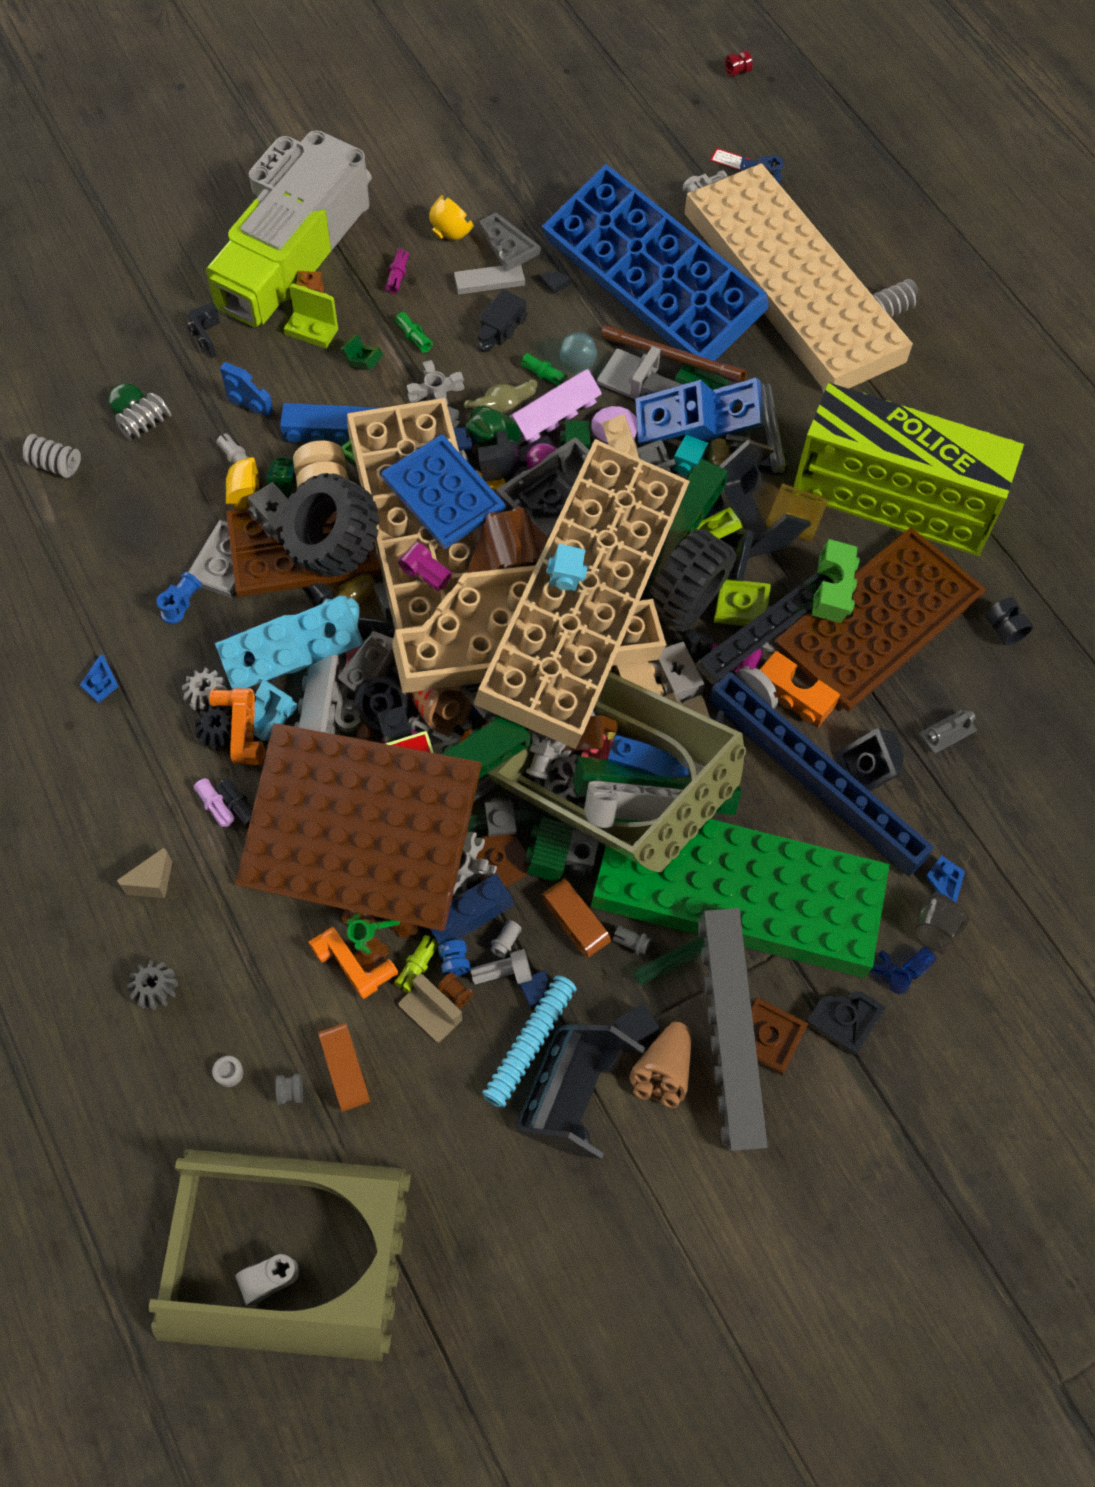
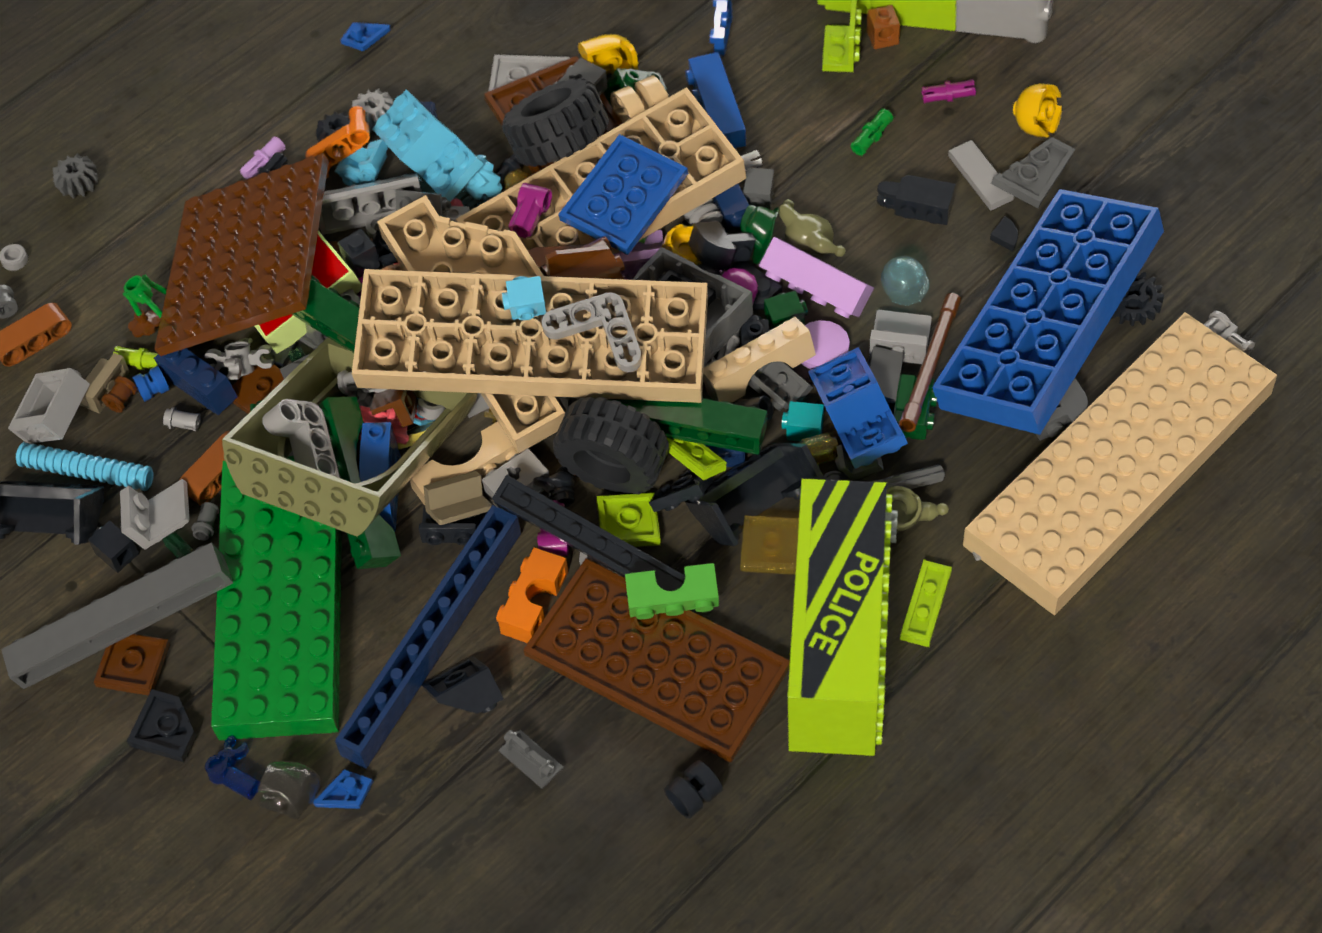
camera: 80 degrees right, 5 degrees down
dark tan slope [117,848,173,898] -> none
blue connector [157,572,202,624] -> none
light grey pin [216,434,247,464] -> none
orange beam [308,927,398,999] -> none
dark green bracket [341,335,383,370] -> none
light grey pin [407,360,464,405] -> none
light grey piece [470,949,532,984] -> none
dark blue tile [519,970,548,1009] -> none
green pin [521,353,568,386] -> none
medium nougat cone [629,1022,692,1109] -> none
white sticker [710,148,751,170] -> none
light grey tile [734,666,778,709] -> none
dark blue connector [739,155,784,184] -> none
light grey piece [872,279,918,318] -> none
none -> light grey window [8,368,90,444]
none -> light grey bracket [120,479,189,549]
none -> light grey beam [542,292,642,372]
none -> olive piece [886,486,949,531]

